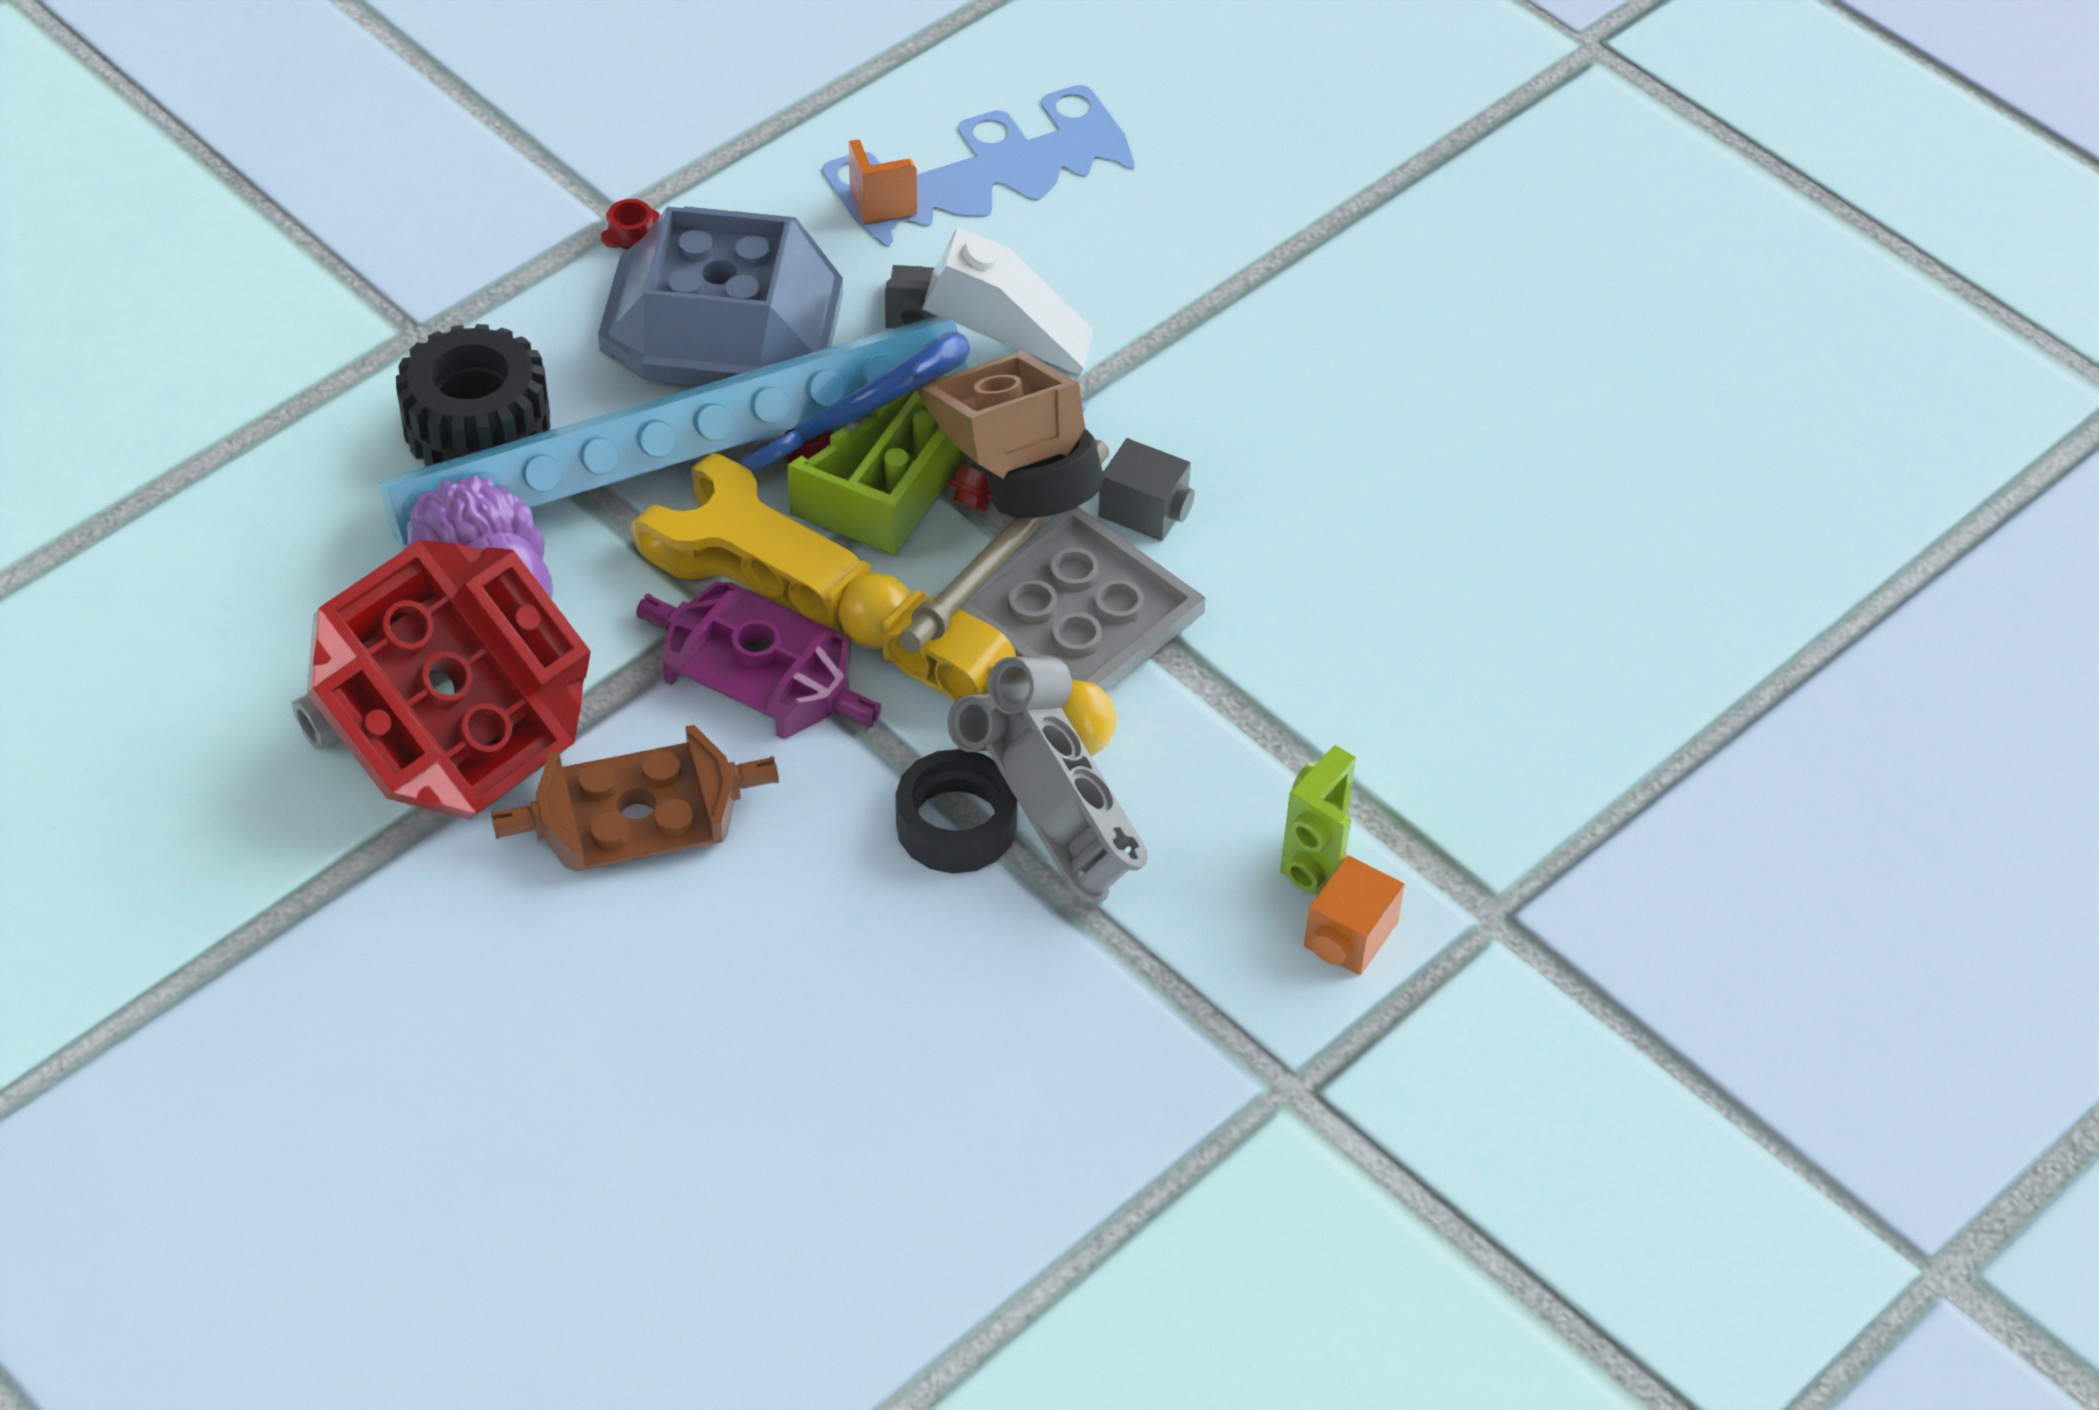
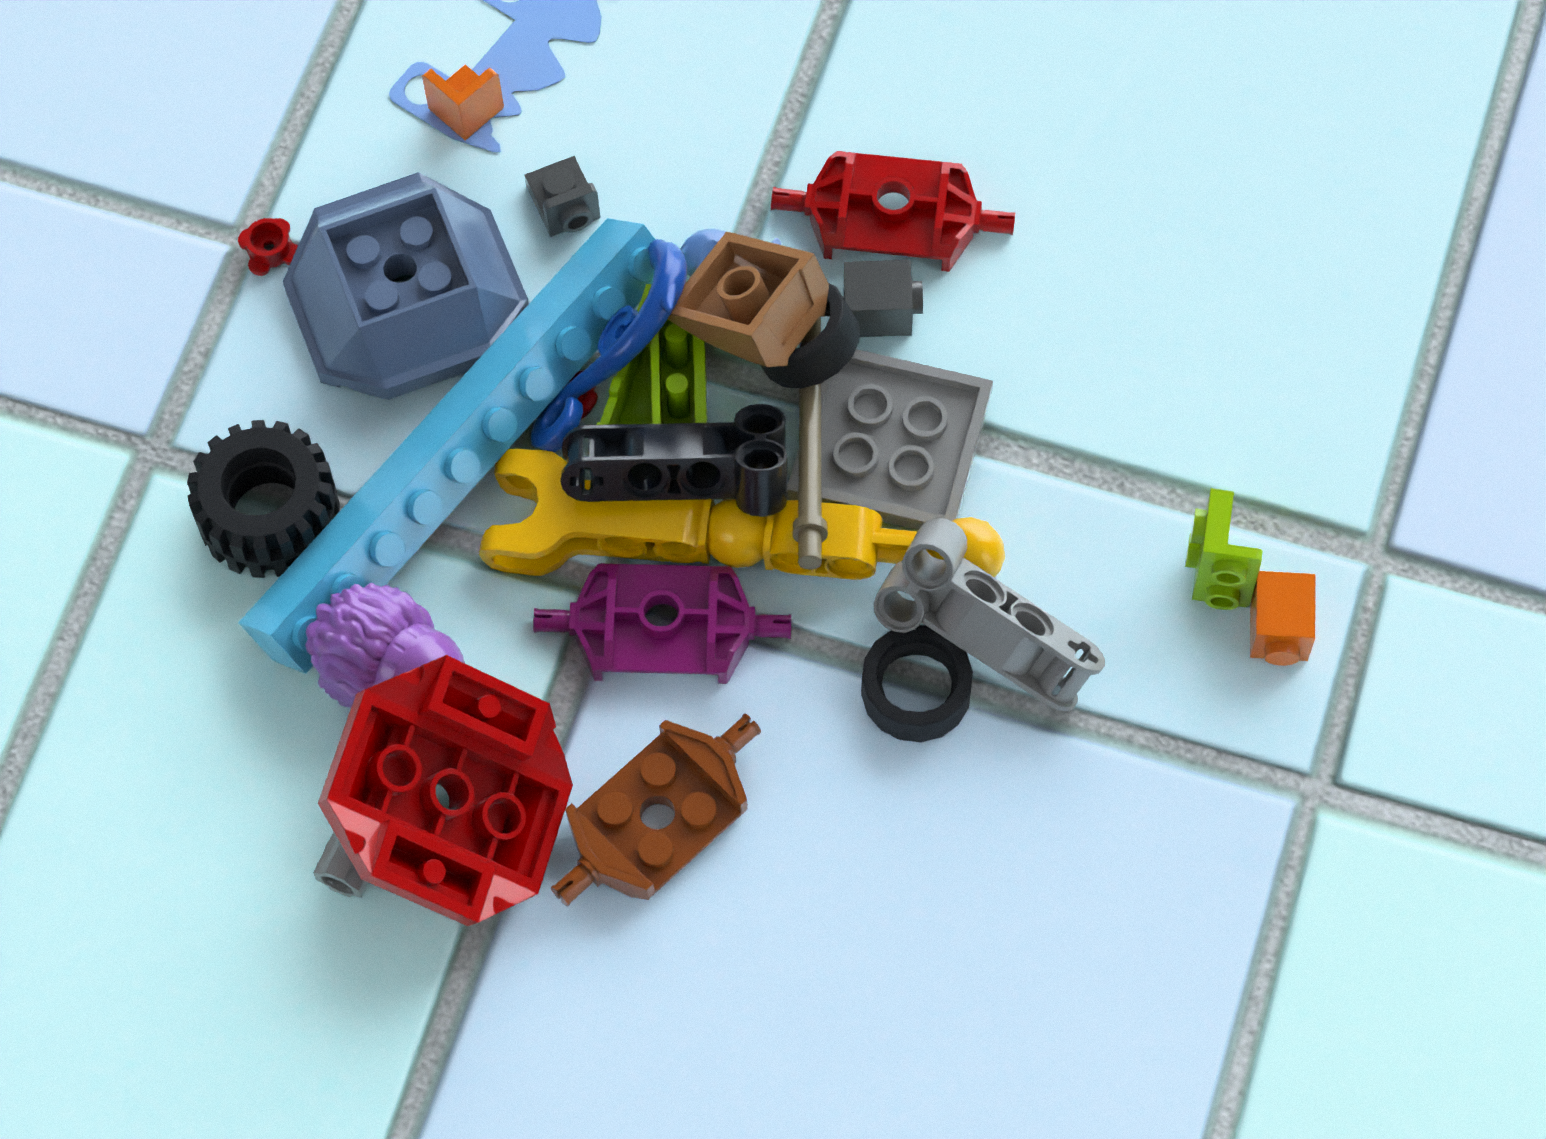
camera: 25 degrees left, 15 degrees up
white slope [922,226,1094,375] -> none
red plate [947,464,992,512] -> none
none -> black piece [560,404,788,517]
none -> red plate [771,151,1016,272]

